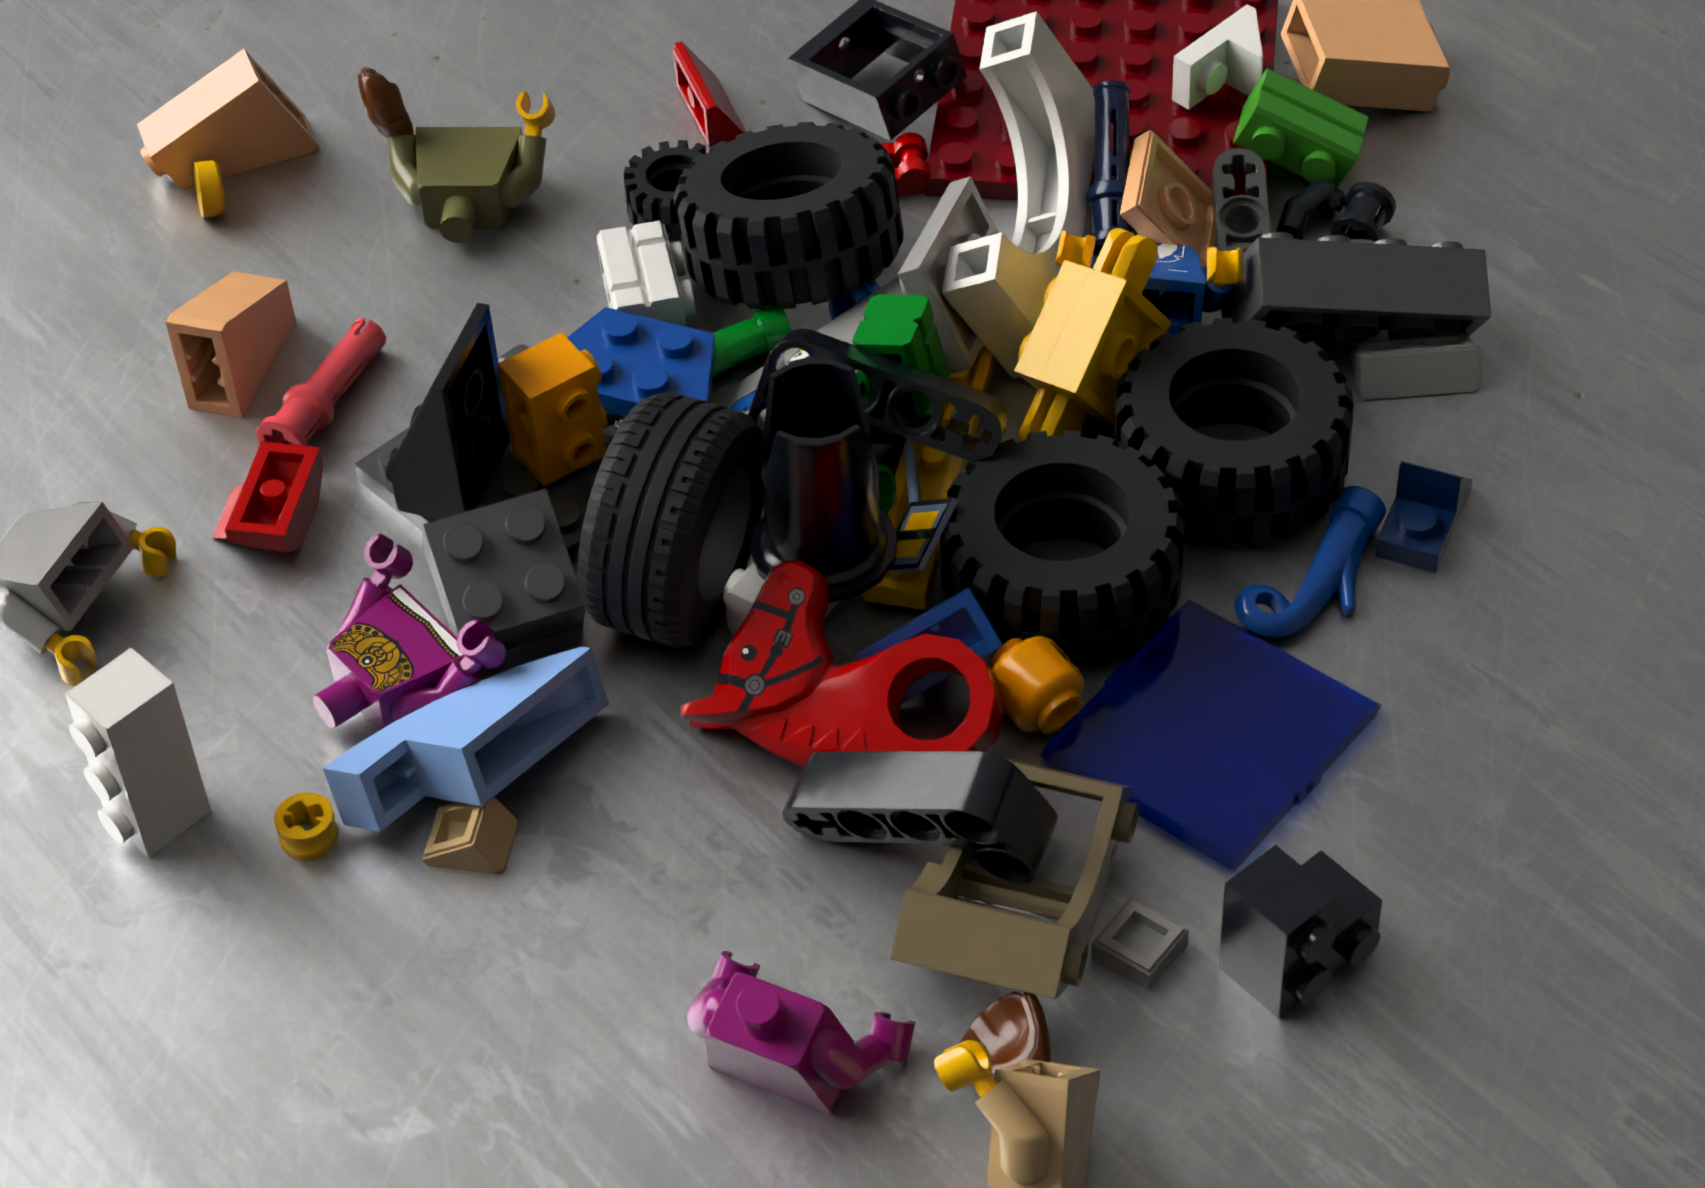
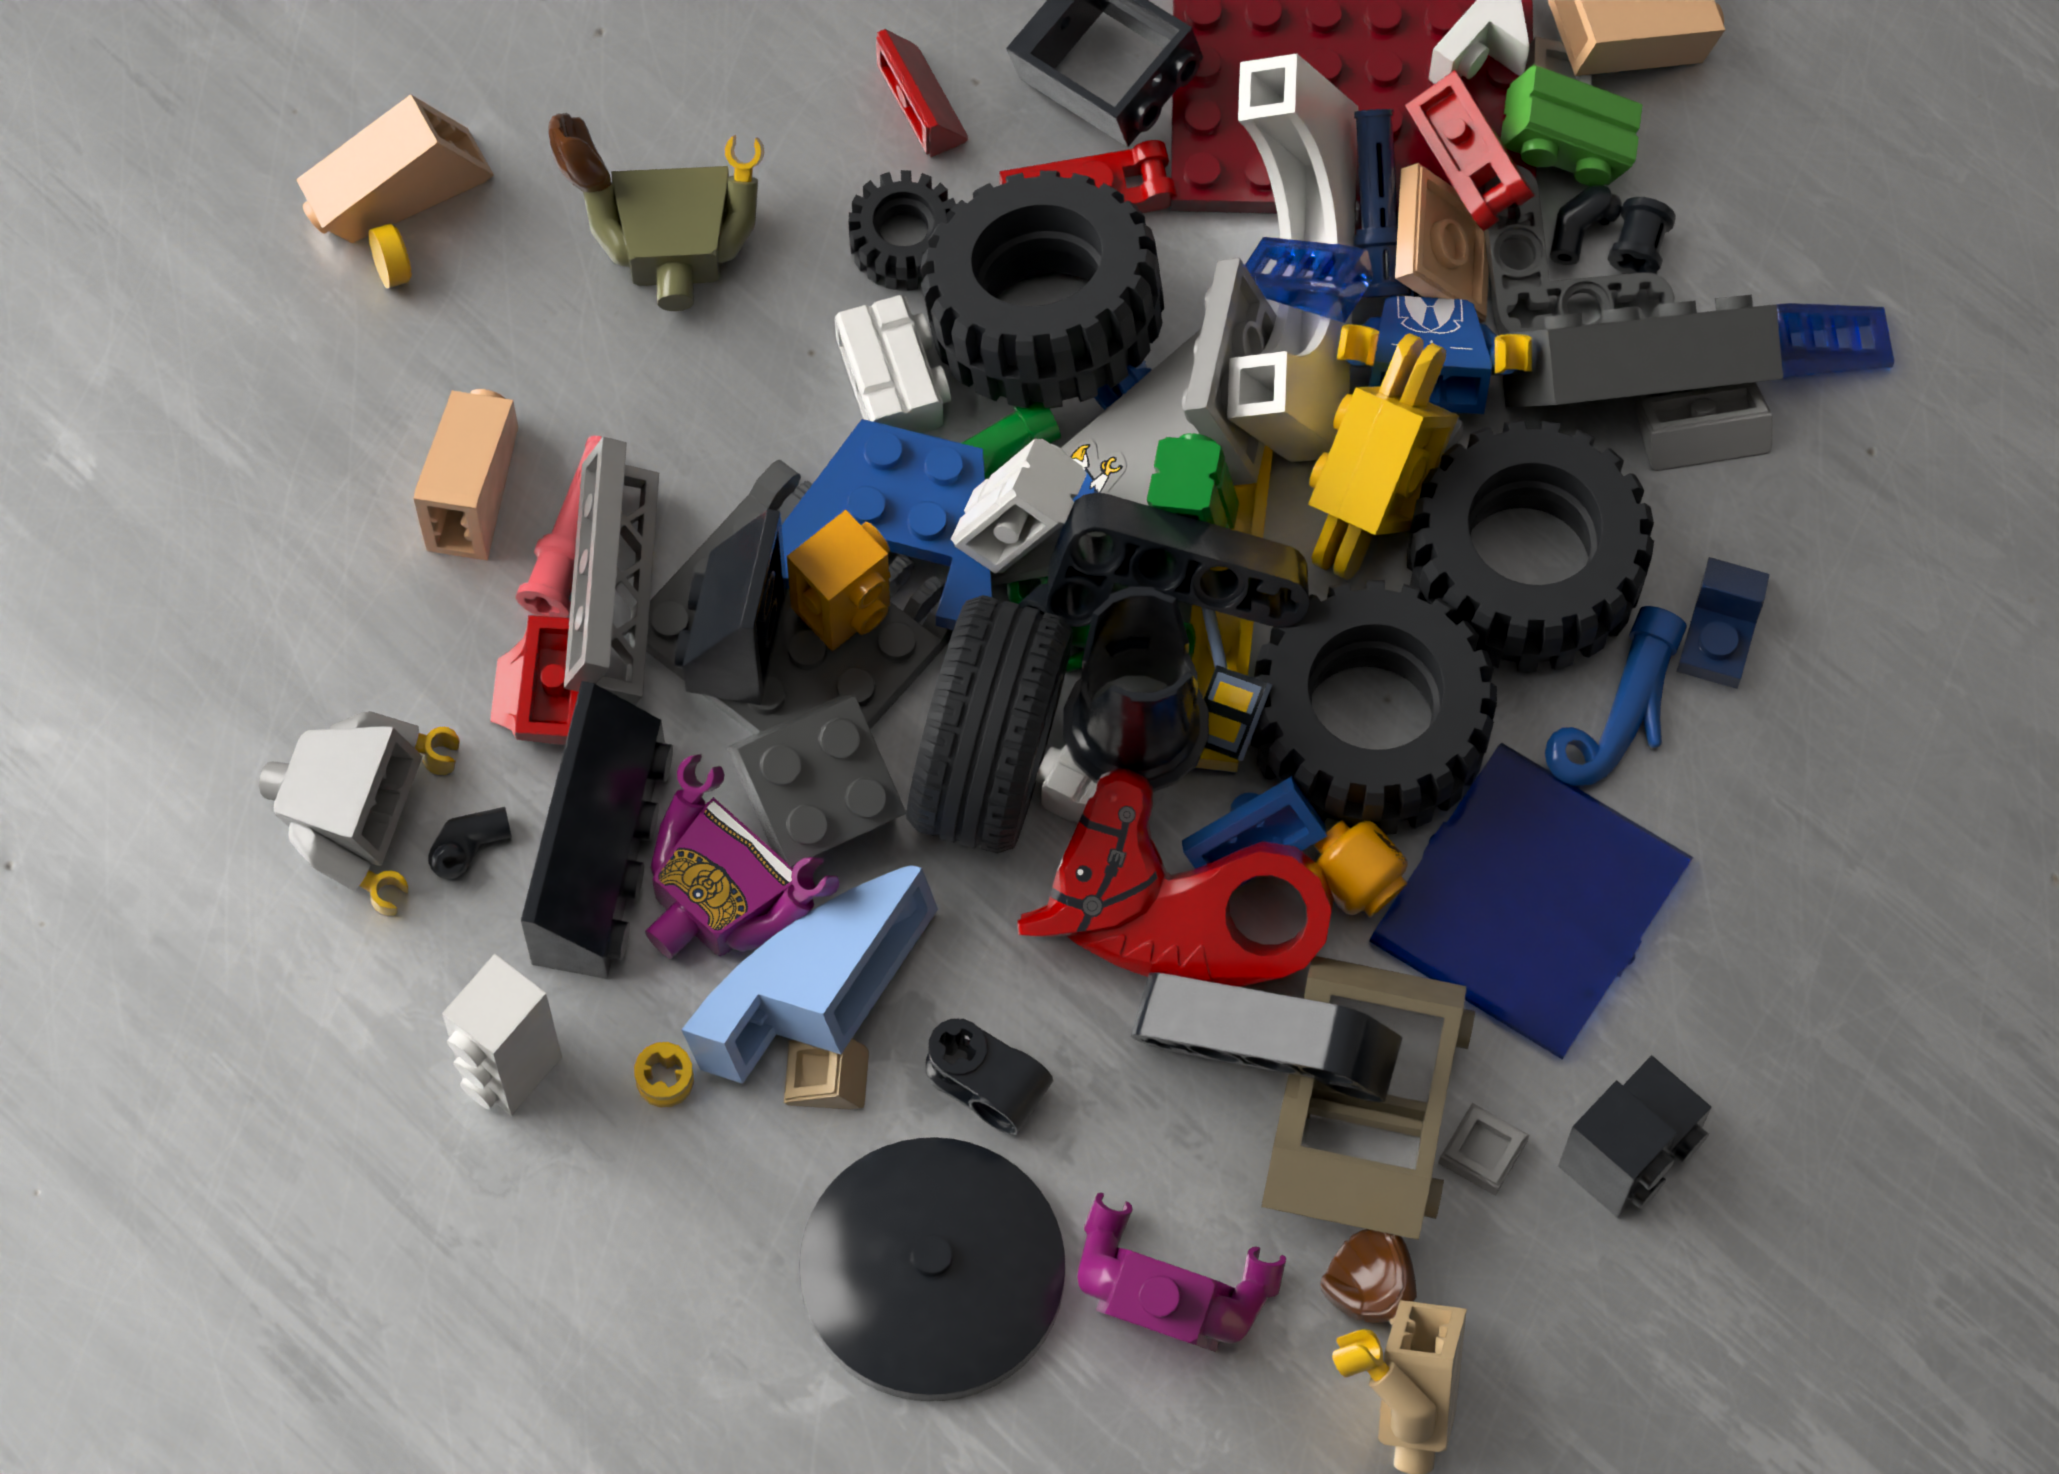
camera: 10 degrees left, 20 degrees up
none -> black arm [428,807,512,879]
none -> black slope [521,681,673,979]
none -> light grey fence [564,437,659,704]
none -> black dish [799,1137,1065,1402]
none -> black piece [925,1019,1053,1135]
none -> white brick [951,438,1087,574]
none -> clear blue slope [1245,237,1374,323]
none -> plate [1405,70,1535,231]
none -> clear blue slope [1774,303,1895,377]

